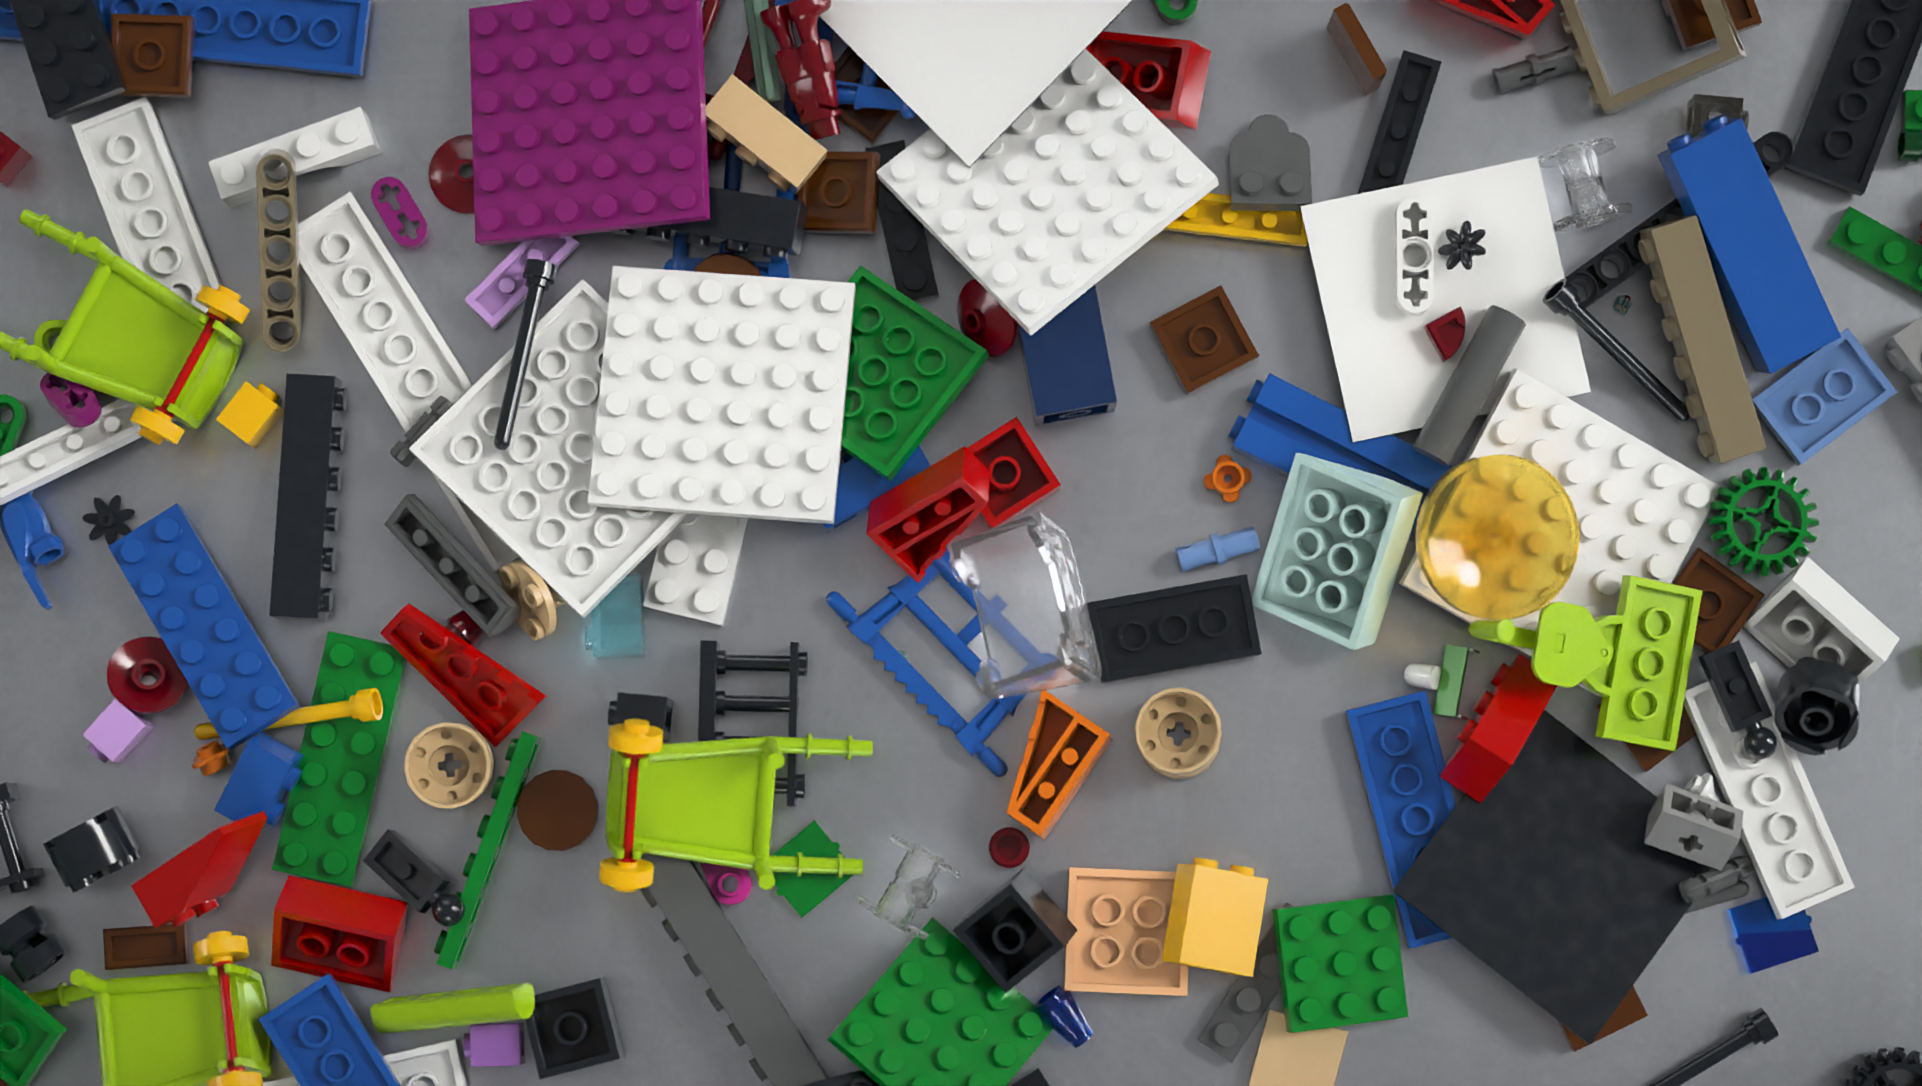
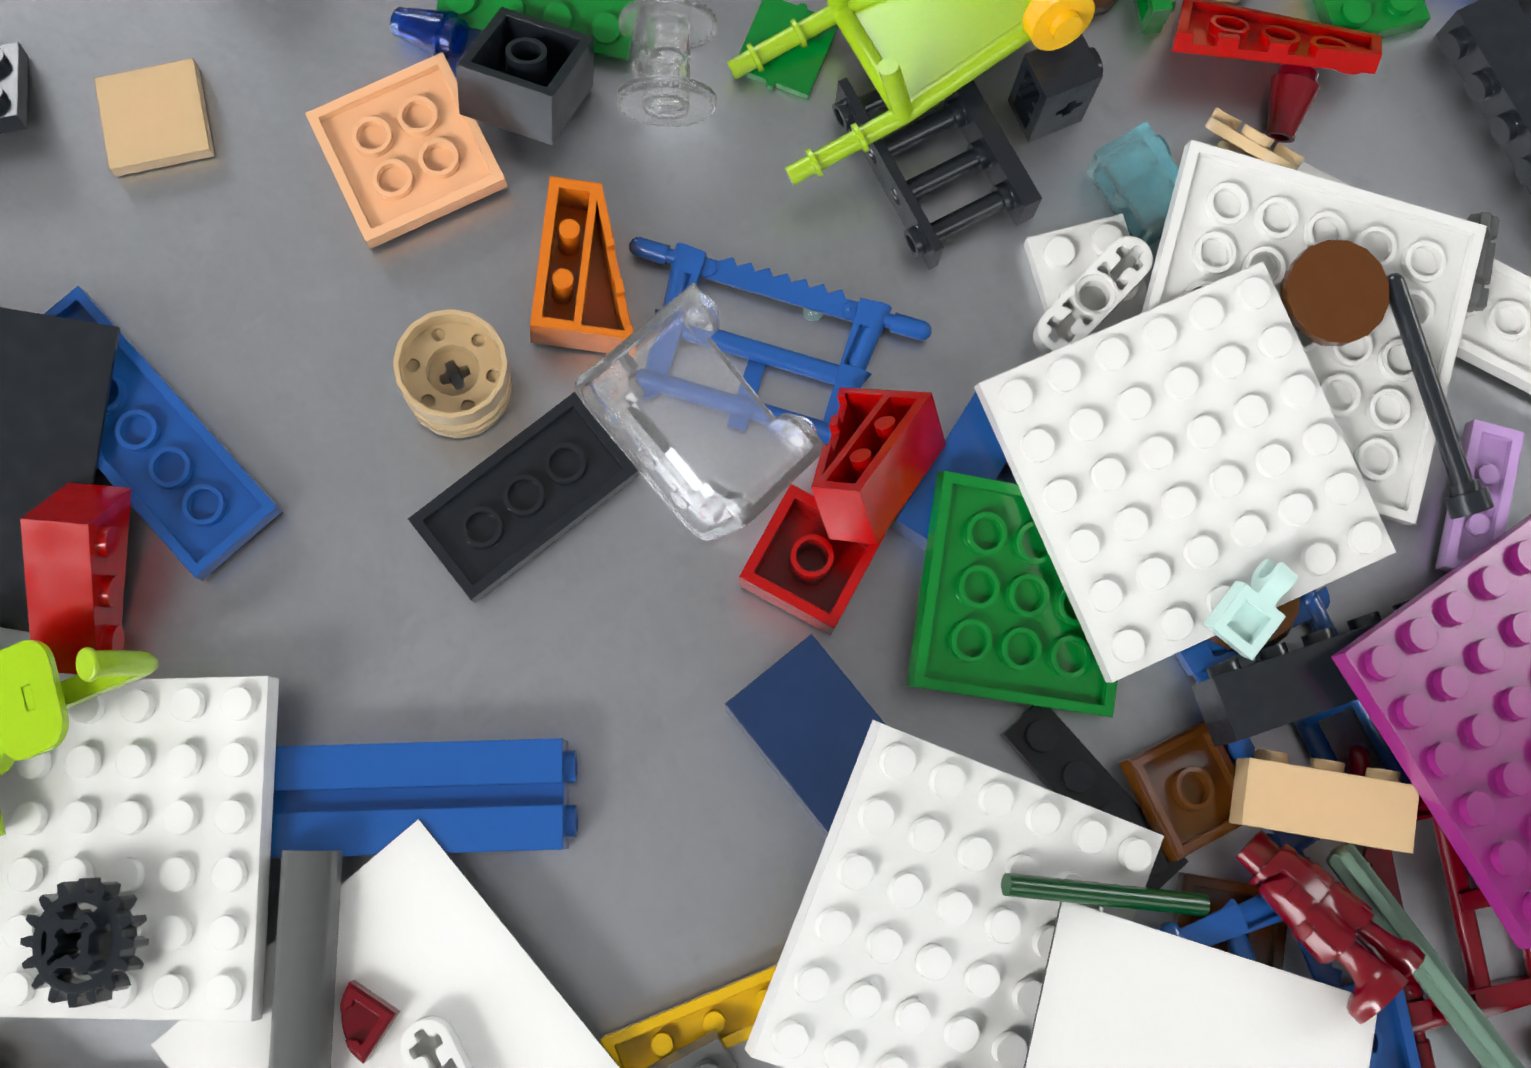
camera: 145 degrees right, 5 degrees down
dark grey brick [384,494,521,637] -> none
dark red dish [957,279,1017,357] -> none
dark red tile [989,827,1030,868] -> none
reddish brown plate [1149,285,1259,395] -> none
yellow brick [1162,857,1268,977] -> none
medium blue pin [1175,526,1260,572] -> none
dark grey plate [1197,903,1292,1062] -> none
orange plate [1204,455,1252,503] -> none
light aqua slope [1251,453,1423,650] -> none
green plate [1272,894,1408,1033] -> none
bright green piece [1404,645,1480,720] -> none
clear yellow dish [1415,454,1580,620] -> none
none -> black gear [20,877,149,1008]
none -> dark green bar [1001,873,1210,916]
none -> white beam [1033,236,1153,355]
none -> light aqua plate [1203,558,1298,660]
none -> reddish brown tile [1281,240,1389,346]

